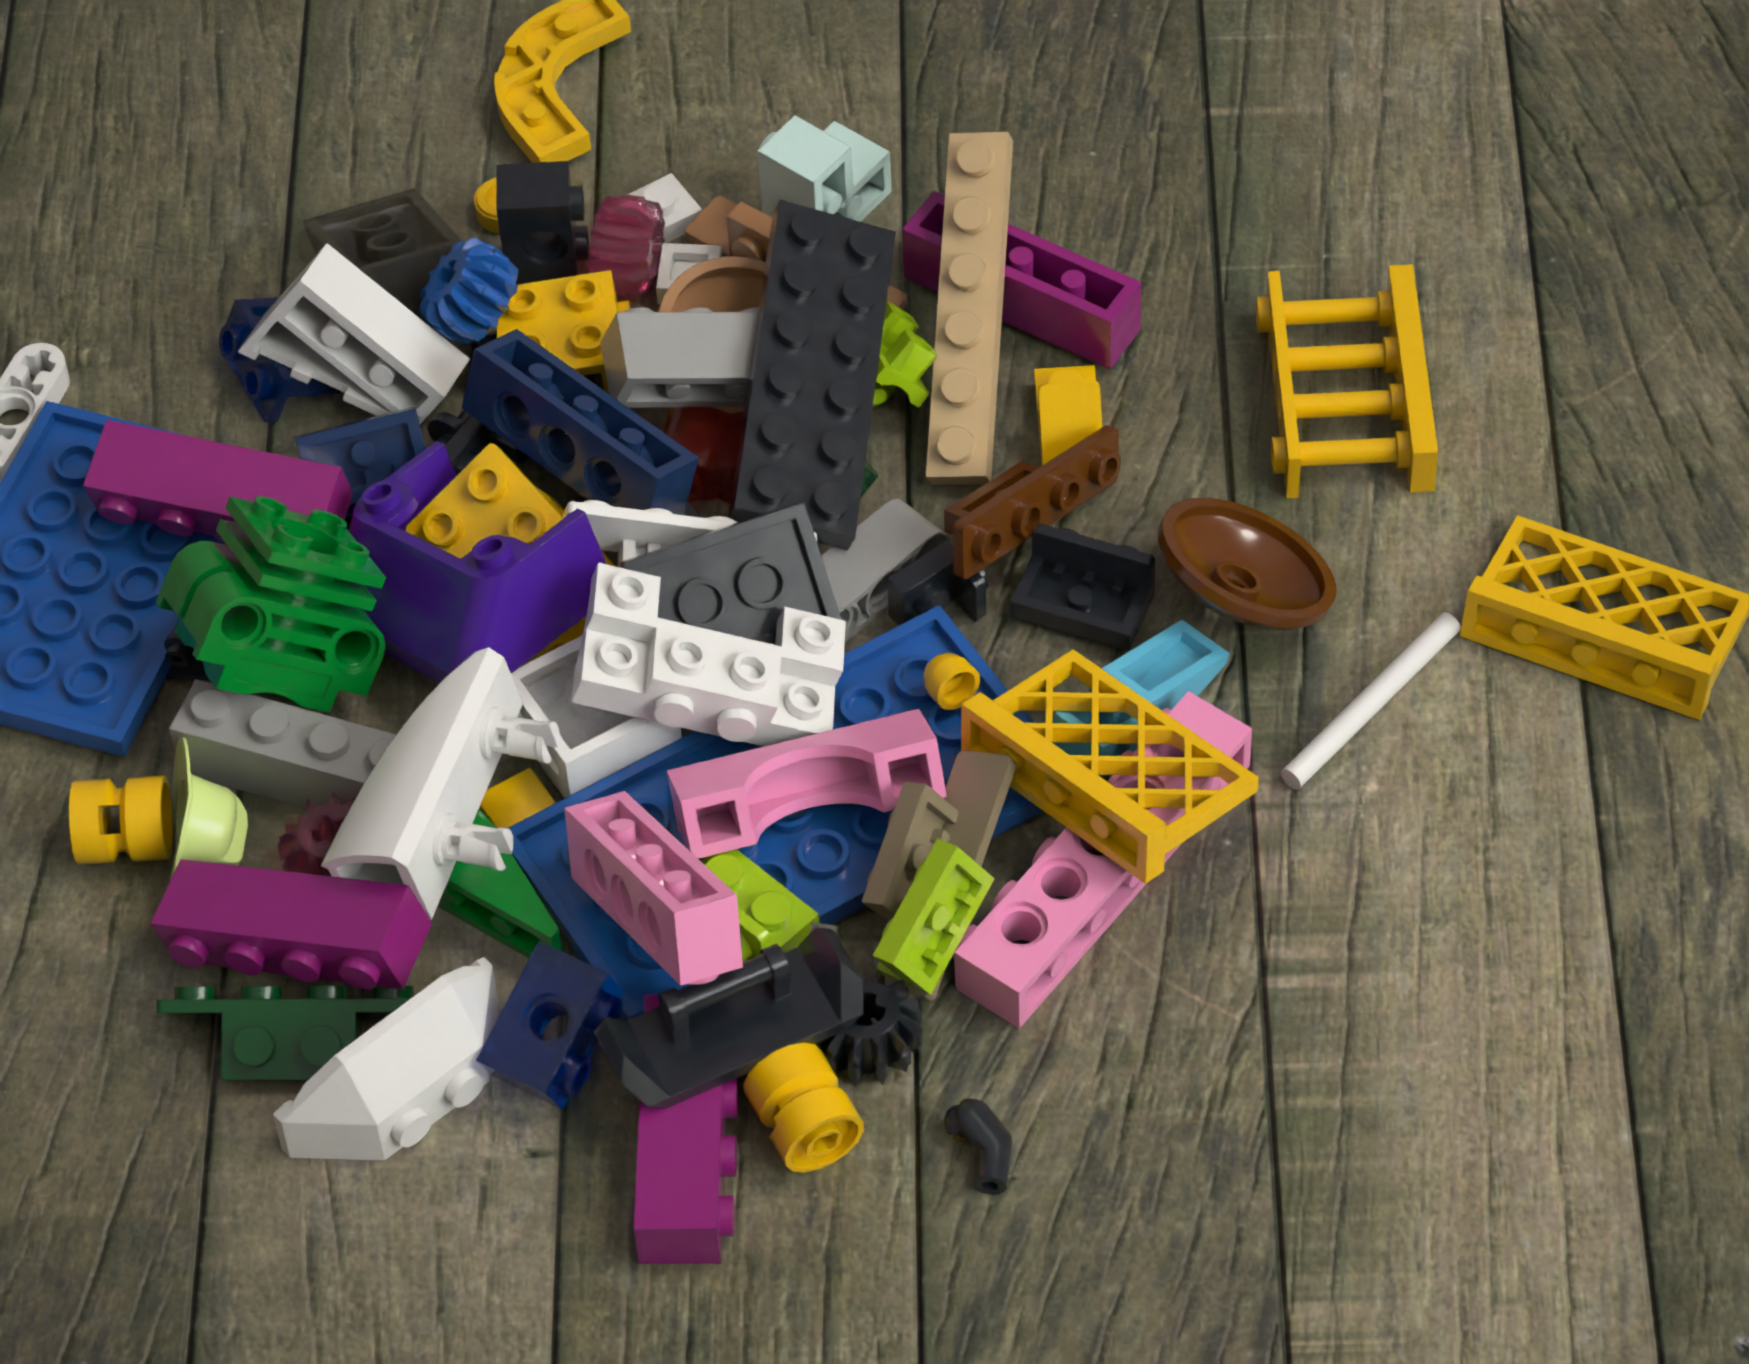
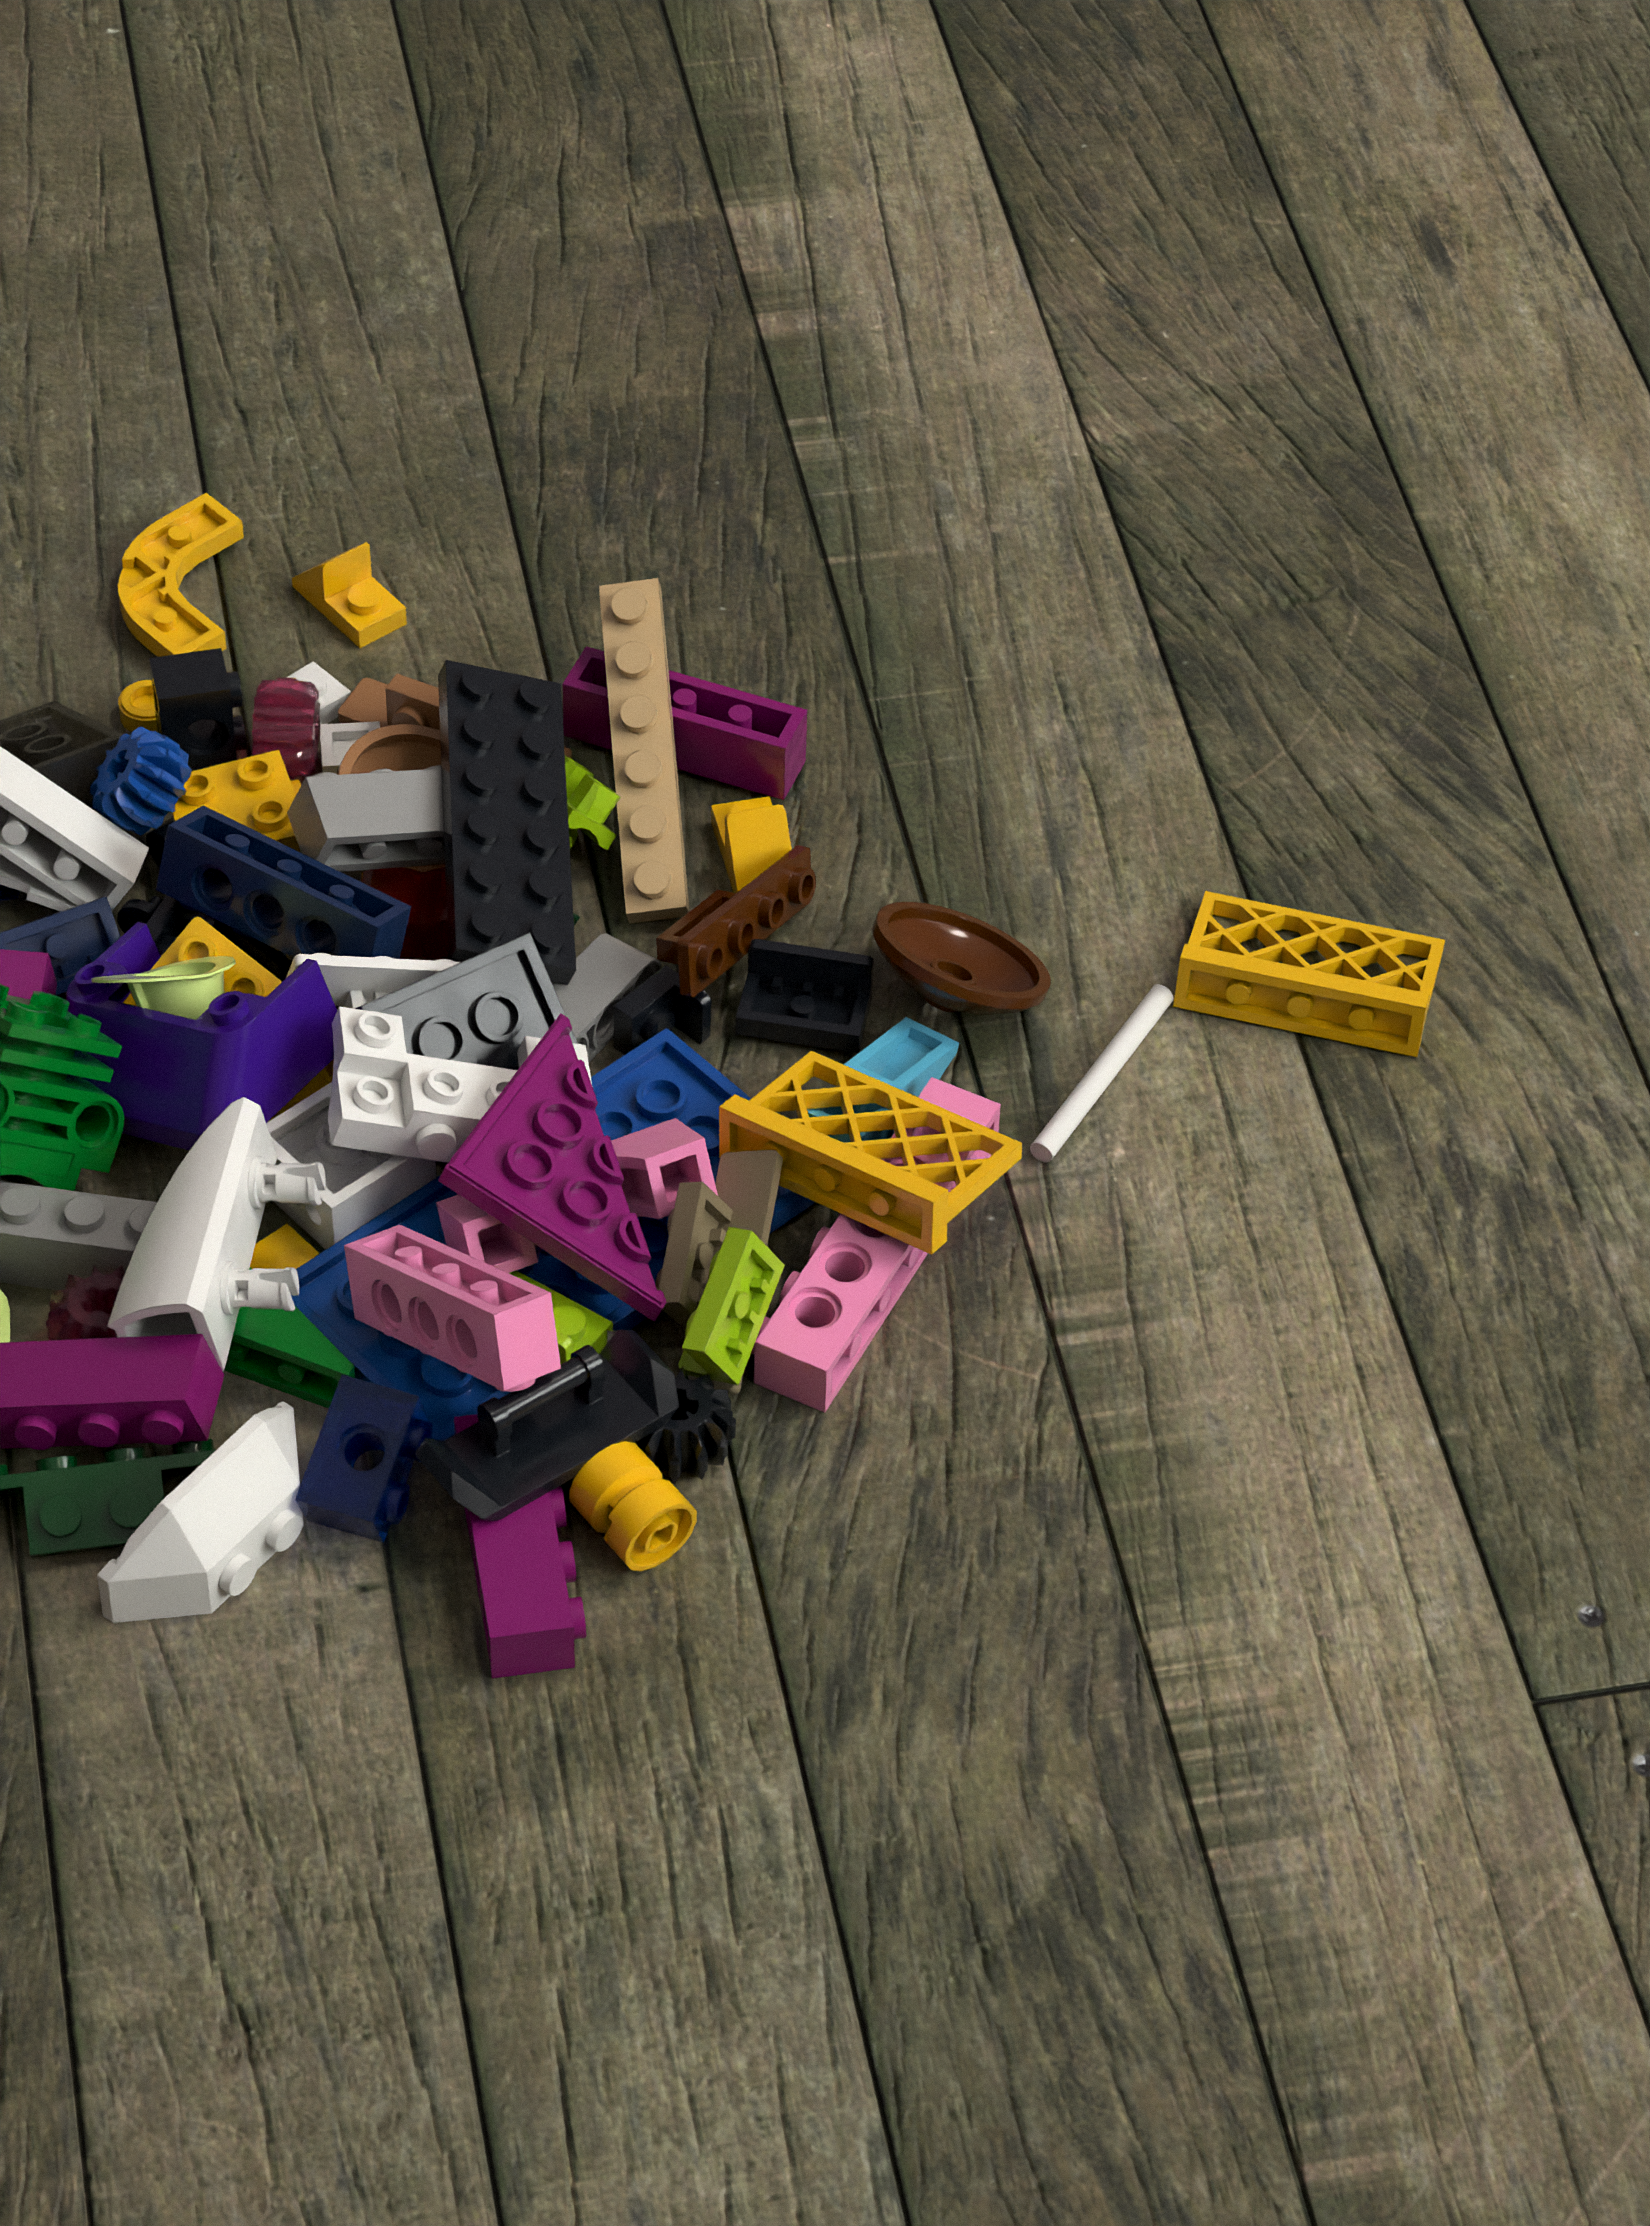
camera: 15 degrees left, 5 degrees down
light aqua brick [757,115,892,222] -> none
yellow hinge [923,653,980,710] -> none
black arm [944,1098,1012,1195] -> none
yellow fence [1256,264,1438,498] -> none
none -> yellowish green piece [91,956,236,1020]
none -> yellow slope [292,542,407,648]
none -> magenta tile [438,1013,667,1322]

